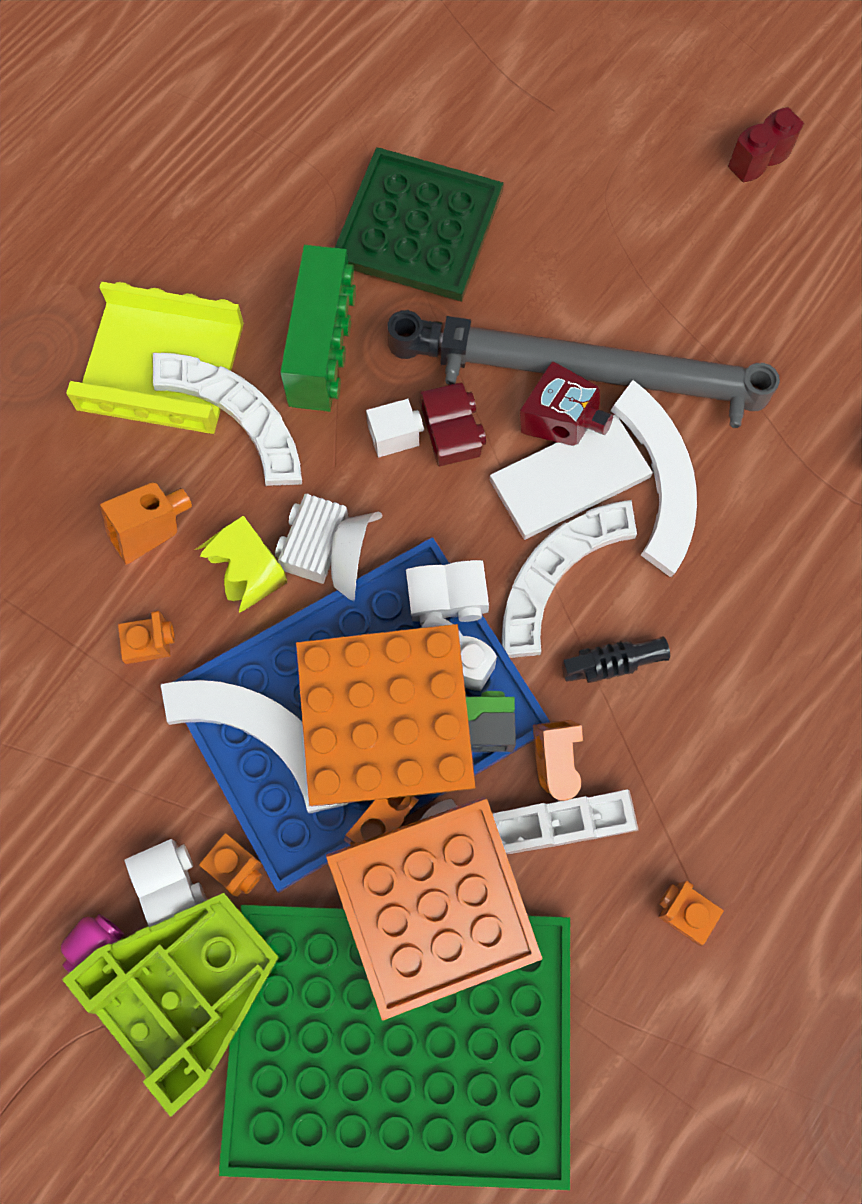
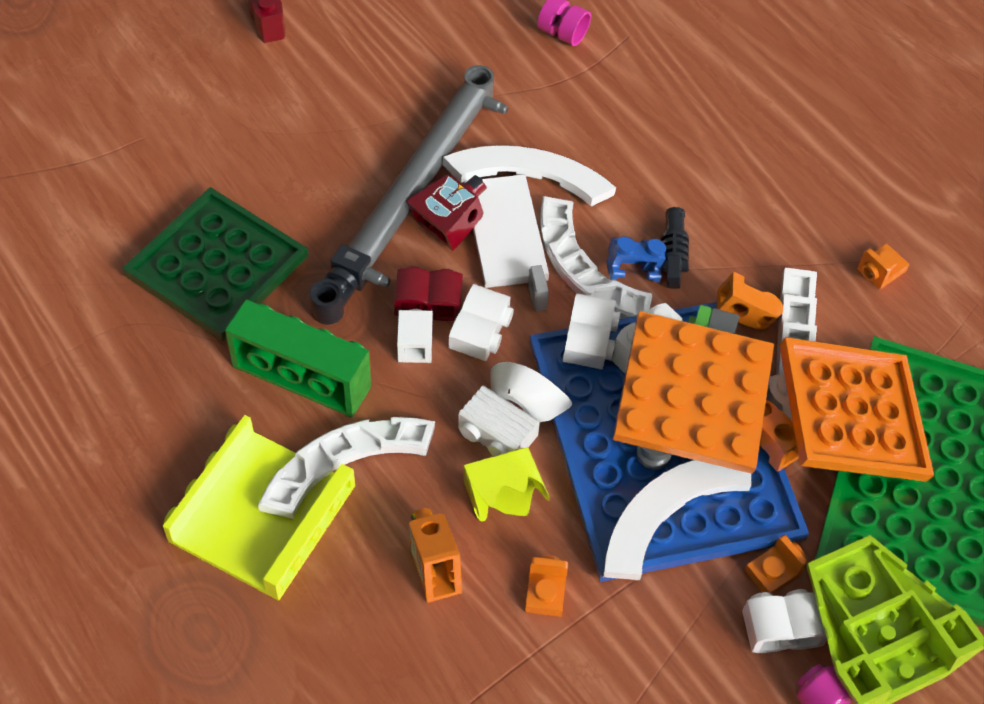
camera: 75 degrees left, 15 degrees down
none -> white brick [449,284,514,361]
none -> light grey tile [528,265,549,311]
none -> blue piece [606,237,666,283]

